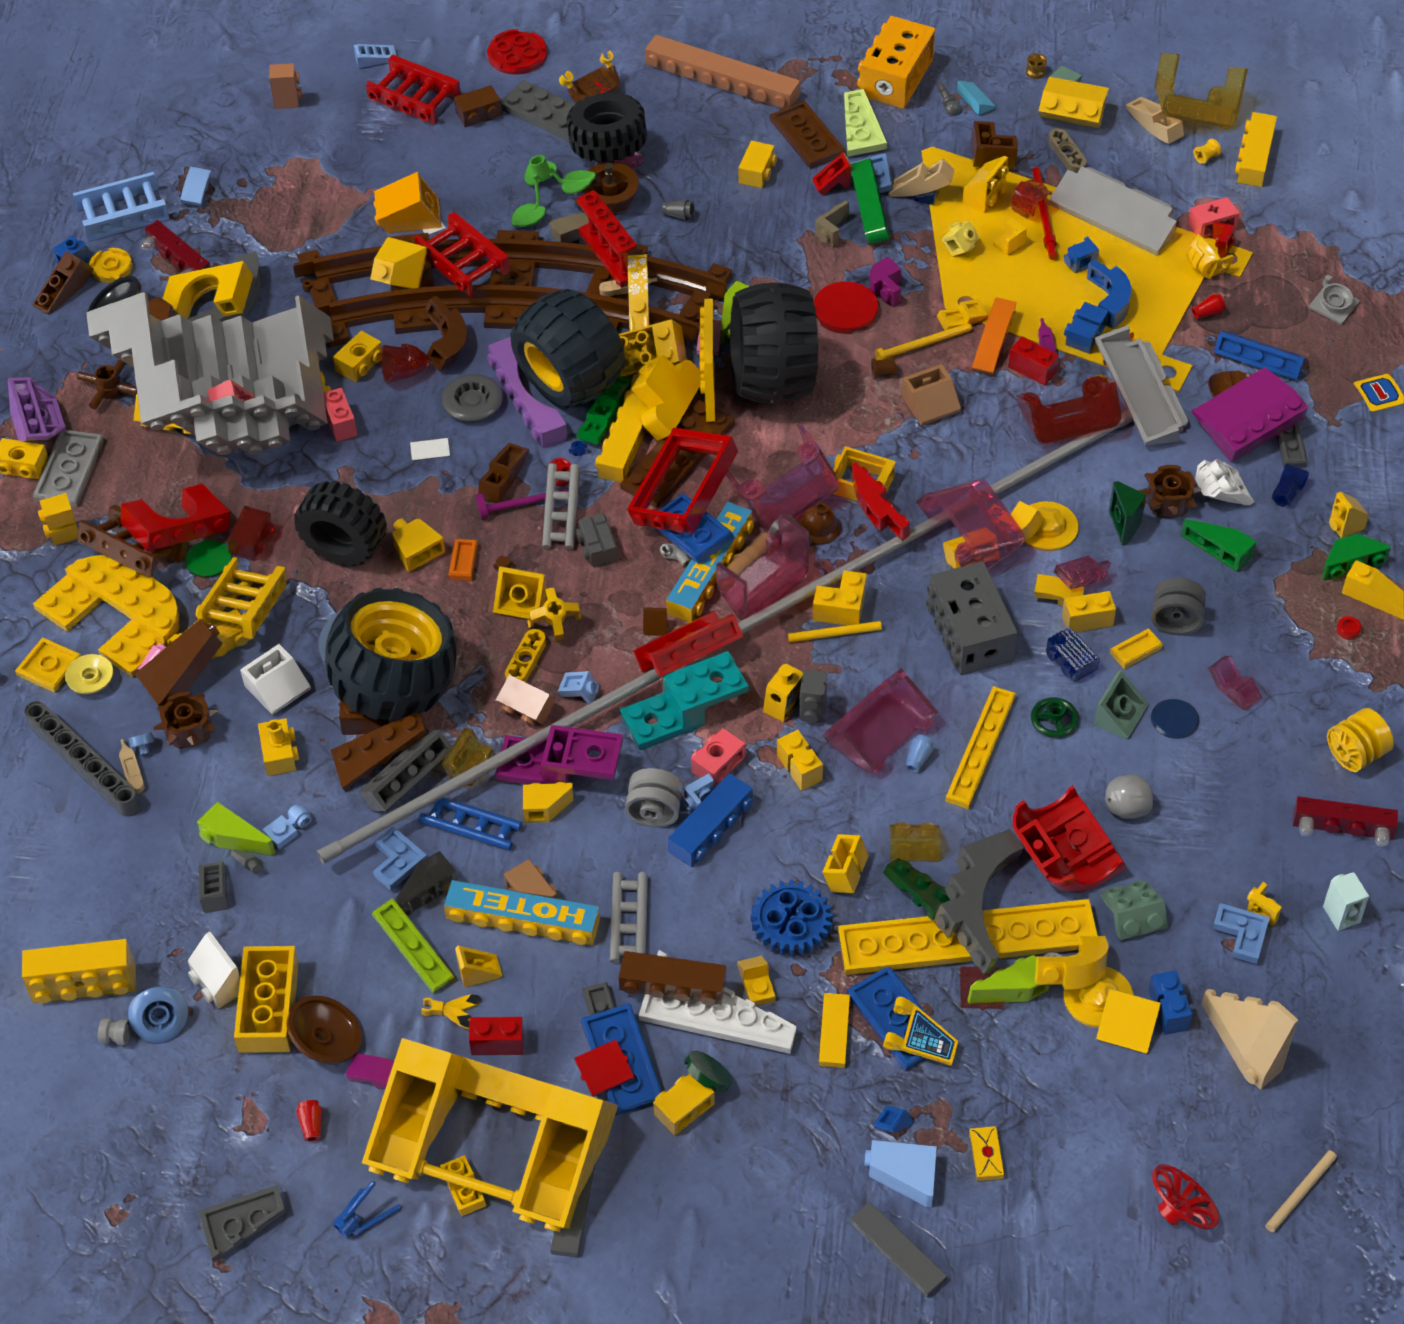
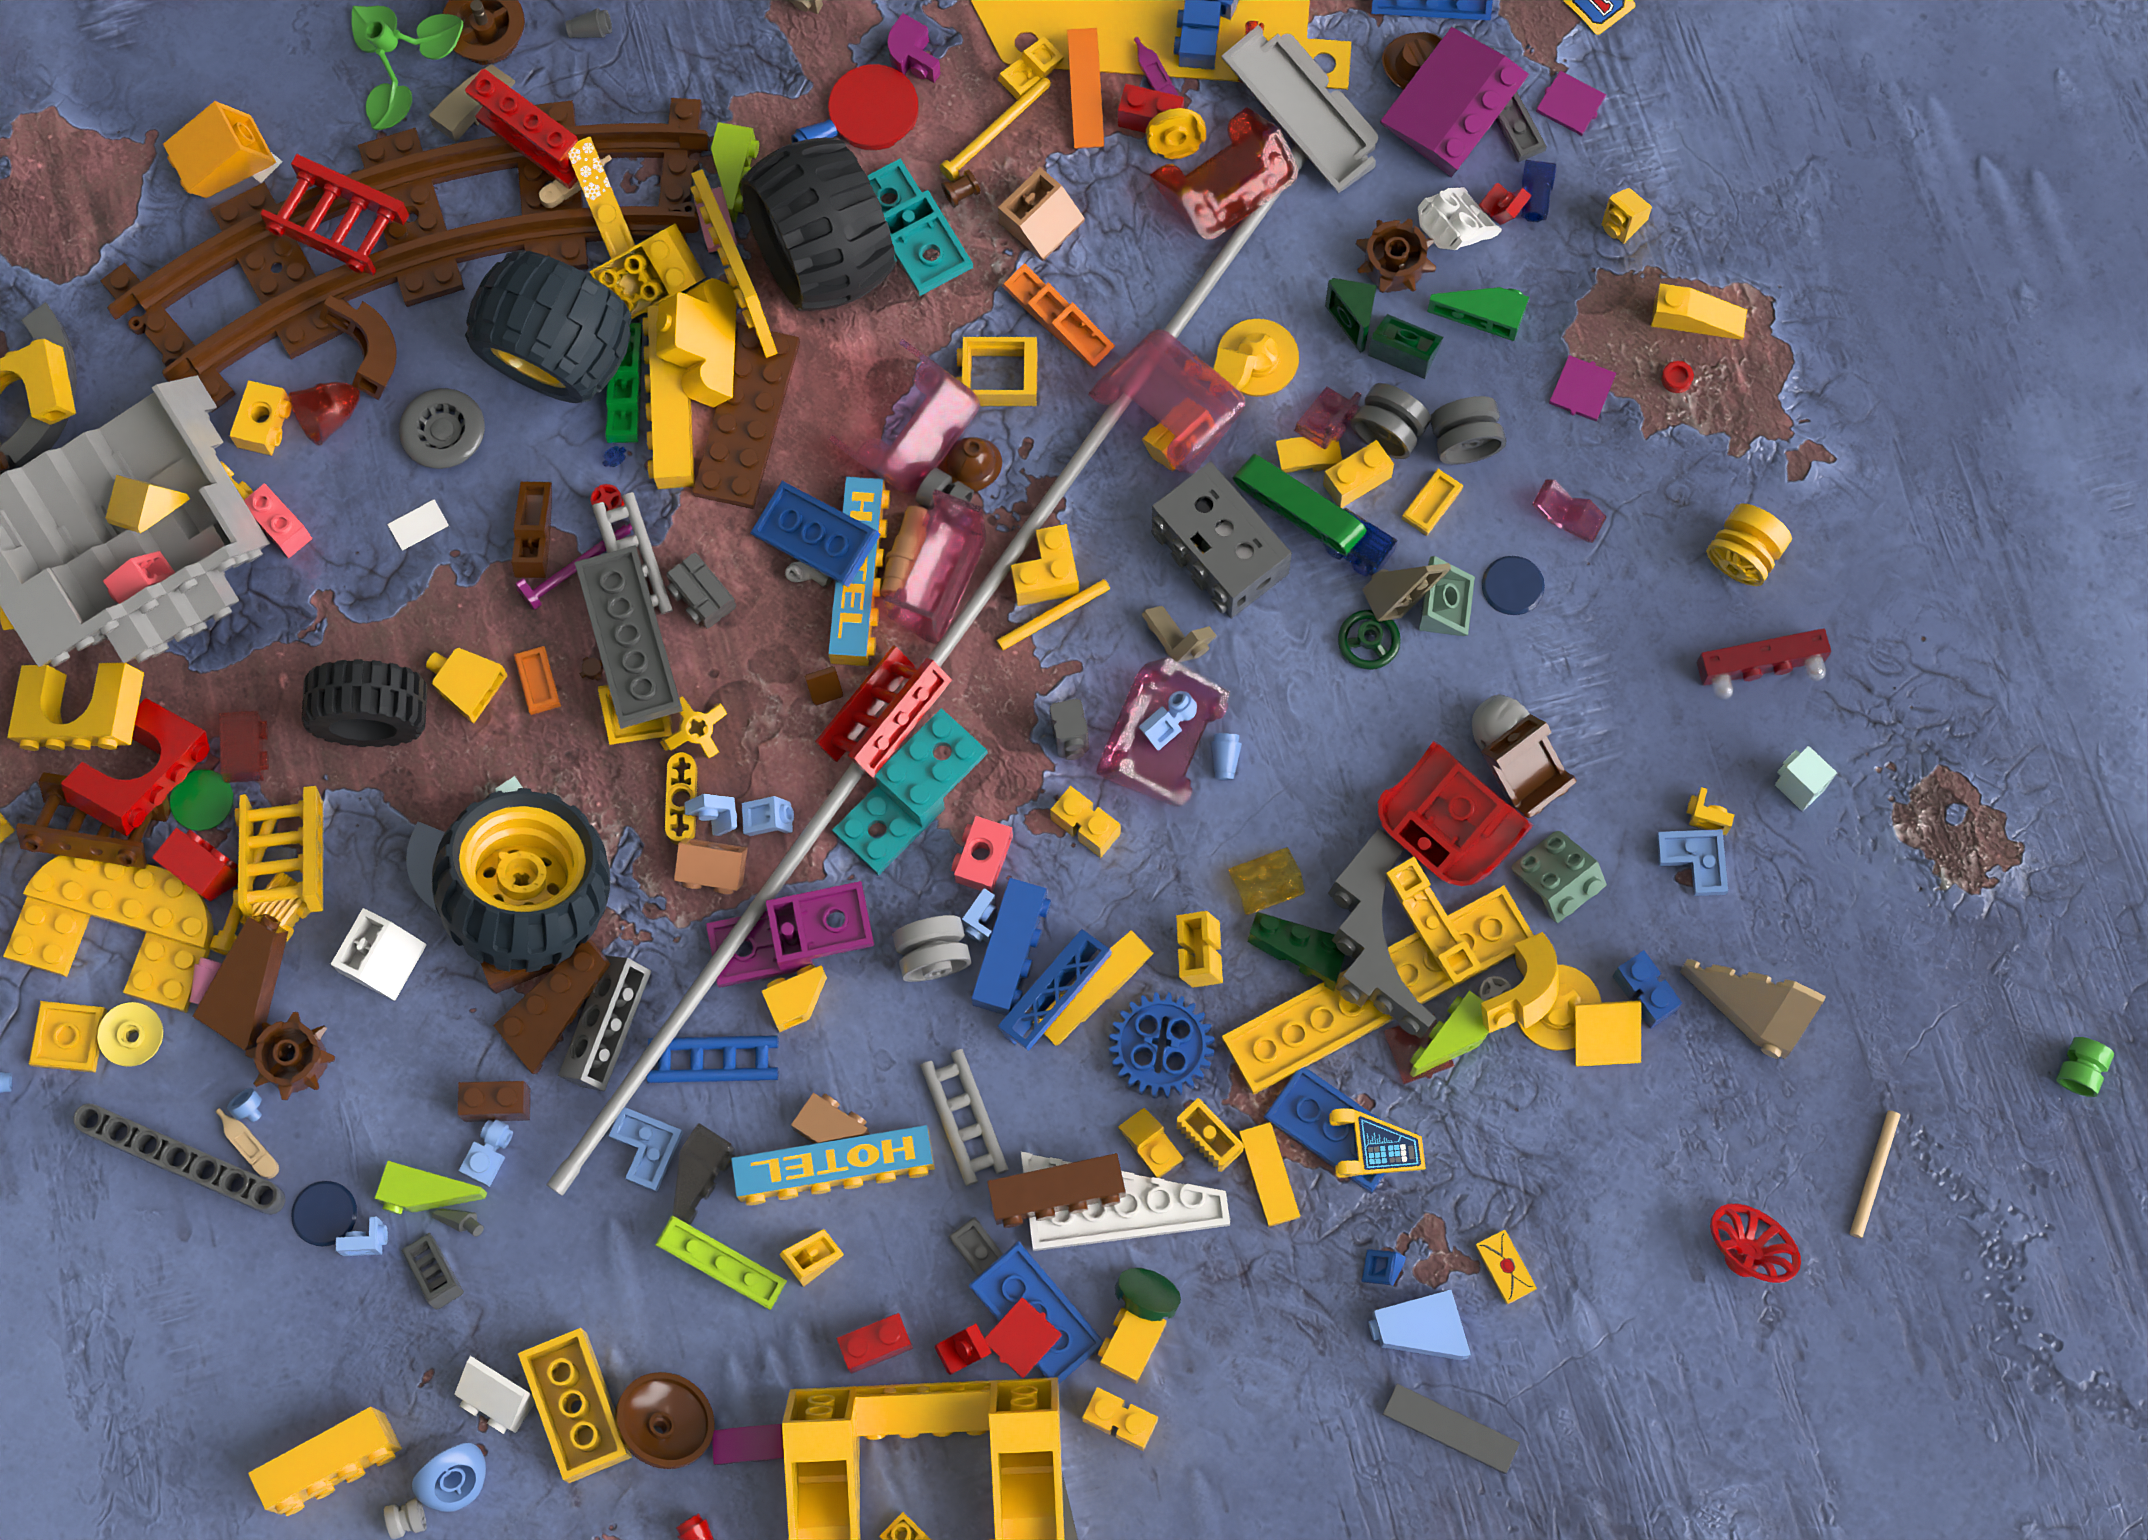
camera: 20 degrees left, 20 degrees up
yellow brick [258,718,299,776] -> none
yellow slope [370,237,428,288] -> none
yellow piece [421,994,481,1029] -> none
clear yellow bracket [442,728,494,786] -> none
medium lavender arch [487,337,567,448] -> none
red door [627,428,738,534] -> none
yellow torso [763,664,803,723] -> none
red slope [852,461,910,541] -> none
yellow tile [945,686,1016,810] -> none
green slope [1322,534,1391,581] -> none
none -> yellow arch [7,663,144,751]
none -> yellow slope [105,475,190,534]
none -> red slope [152,827,238,901]
none -> dark blue piece [291,1181,357,1247]
none -> light blue bracket [336,1216,388,1256]
none -> reddish brown brick [458,1081,531,1122]
none -> dark grey plate [575,545,683,729]
none -> light blue bracket [684,794,737,836]
none -> teal bracket [867,158,973,296]
none -> red bracket [934,1323,992,1375]
none -> blue fence [998,929,1112,1051]
none -> orange slope [1002,263,1115,368]
none -> yellow slope [1033,930,1154,1046]
none -> yellow piece [1082,1387,1158,1451]
none -> light blue plate [1139,691,1197,751]
none -> dark tan bracket [1142,606,1216,663]
none -> yellow tile [1146,108,1206,159]
none -> yellow brick [1176,1098,1244,1172]
none -> green beam [1232,454,1367,556]
none -> dark grey wheel [1351,383,1431,459]
none -> dark tan slope [1362,563,1452,621]
none -> dark green slope [1368,314,1443,379]
none -> yellow slope [1386,857,1482,985]
none -> red bracket [1479,183,1532,225]
none -> reddish brown panel [1481,714,1577,818]
none -> magenta piece [1536,70,1606,136]
none -> magenta piece [1549,355,1616,422]

